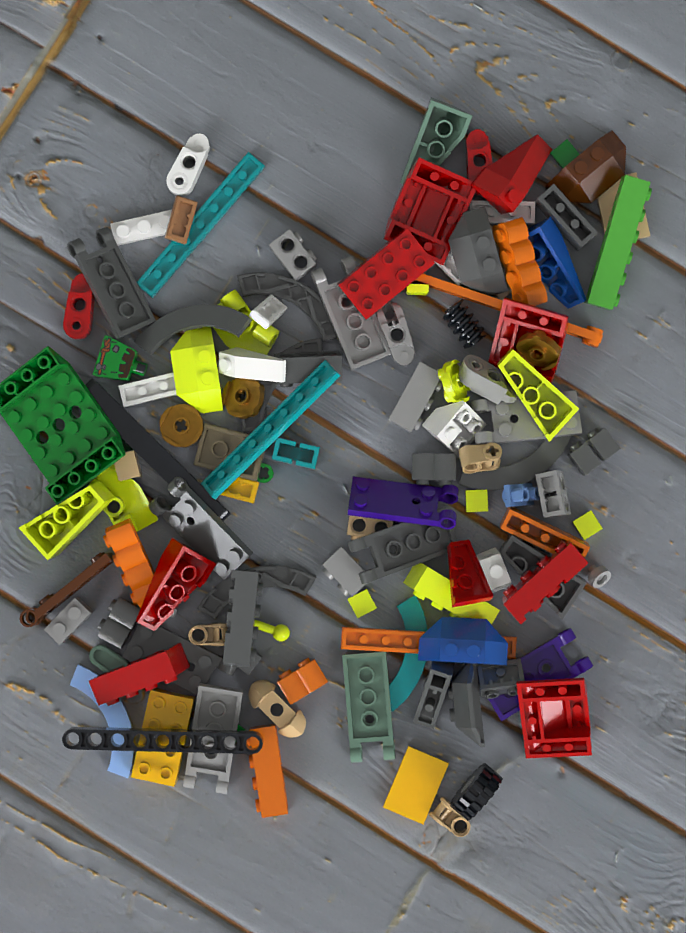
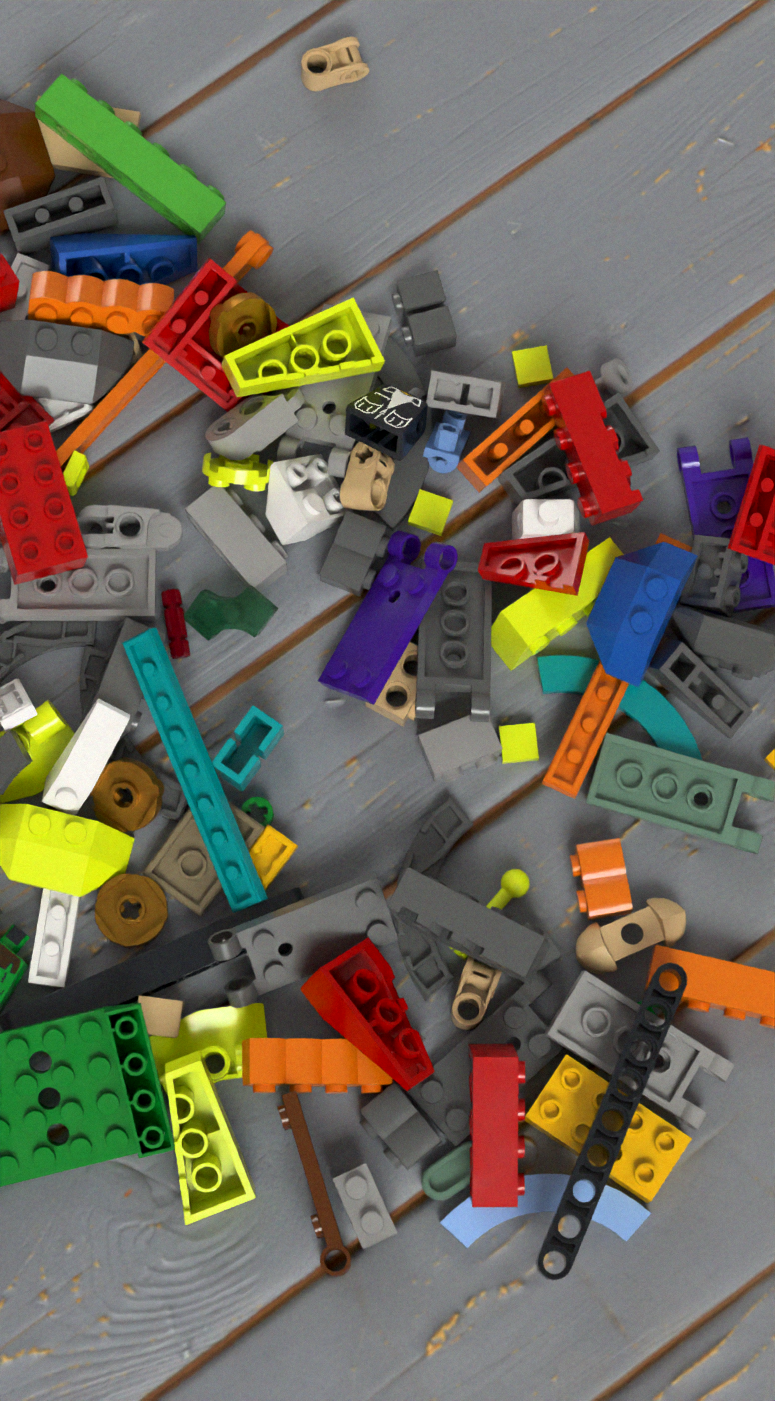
camera: 65 degrees left, 10 degrees down
black piece [443,299,488,349] -> none
none -> dark red axle [161,589,190,659]
none -> clear green tile [184,585,279,641]
none -> black torso [345,384,428,461]

